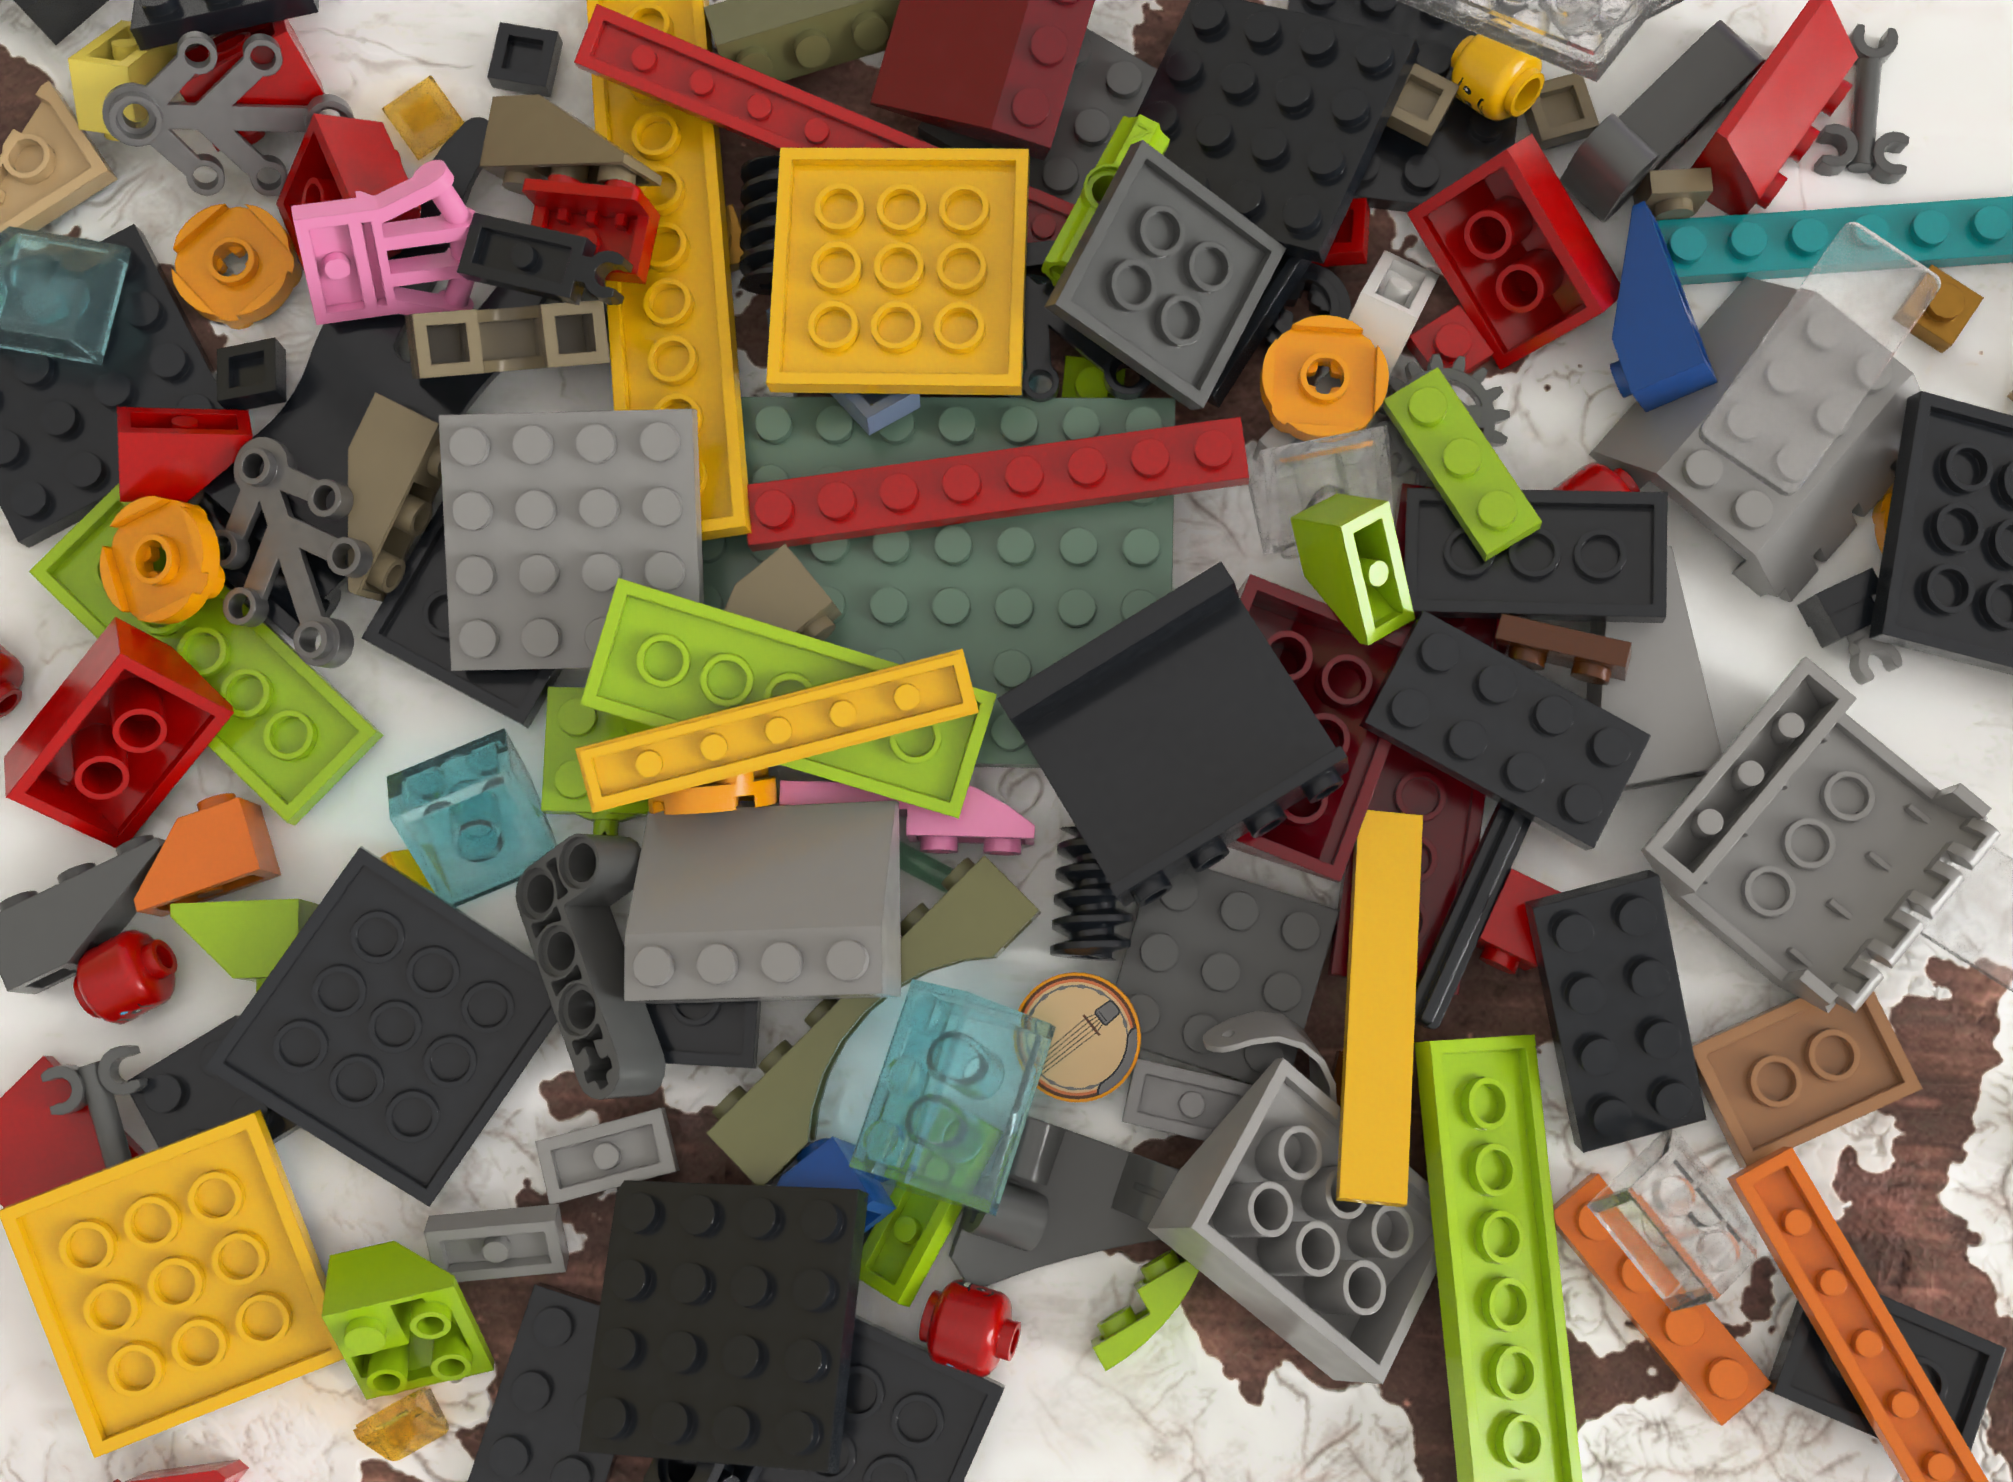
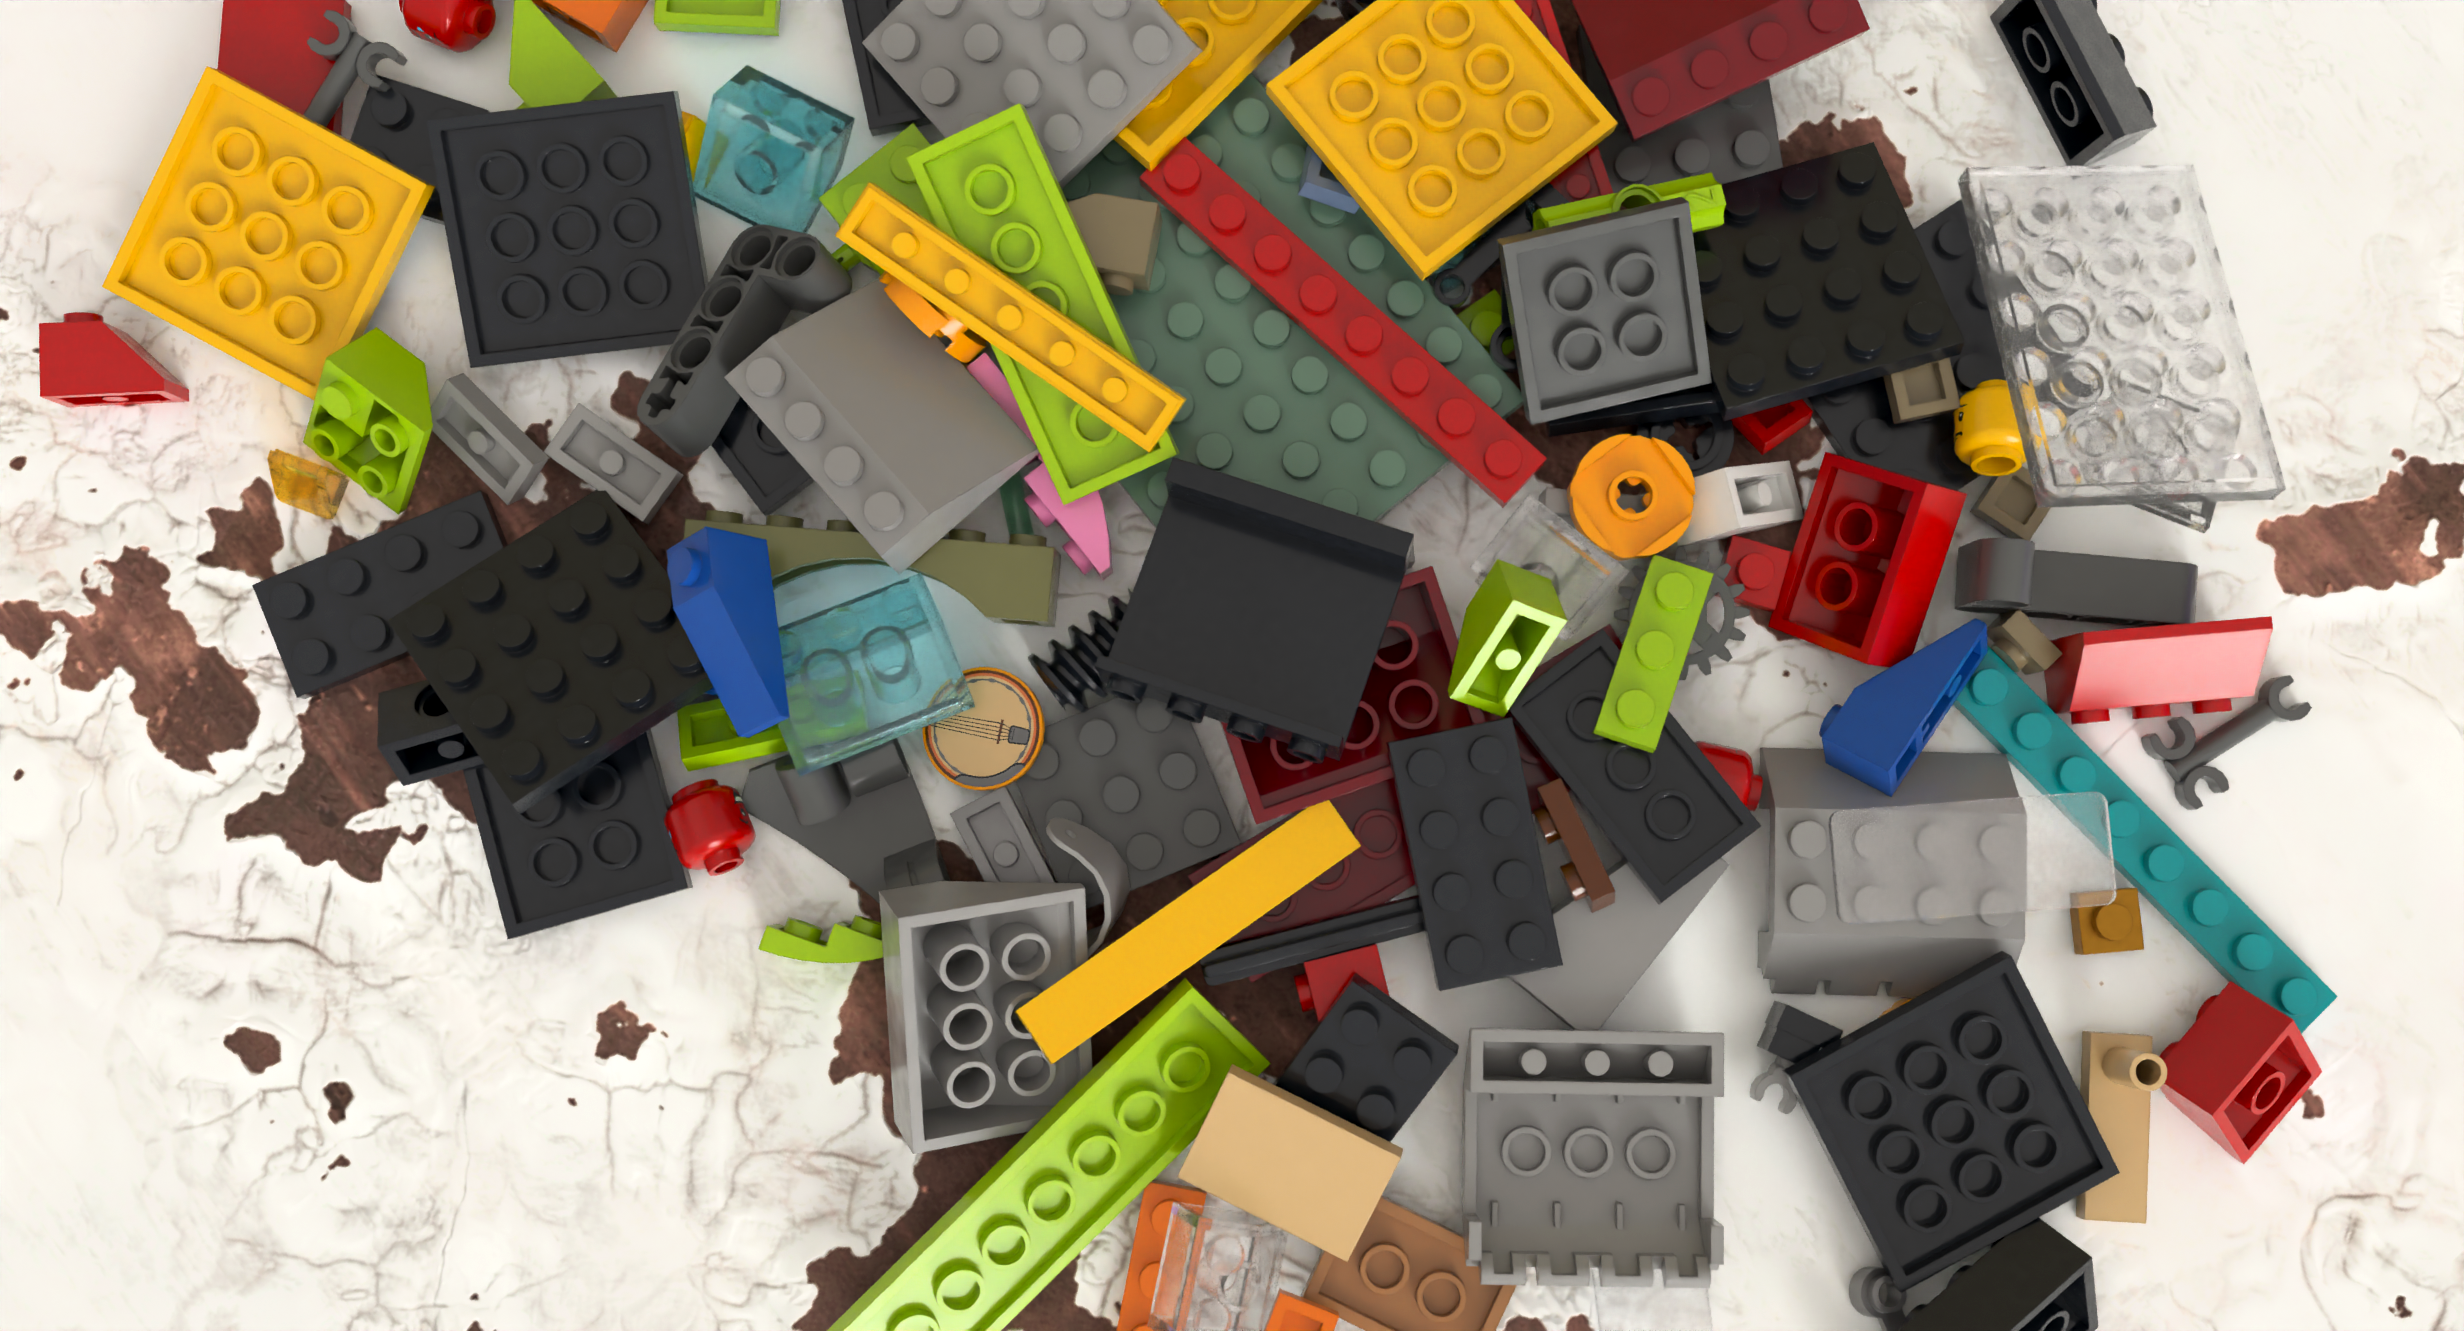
camera: 40 degrees right, 5 degrees up
none -> blue slope [667,526,790,738]
none -> tan tile [1177,1064,1403,1262]

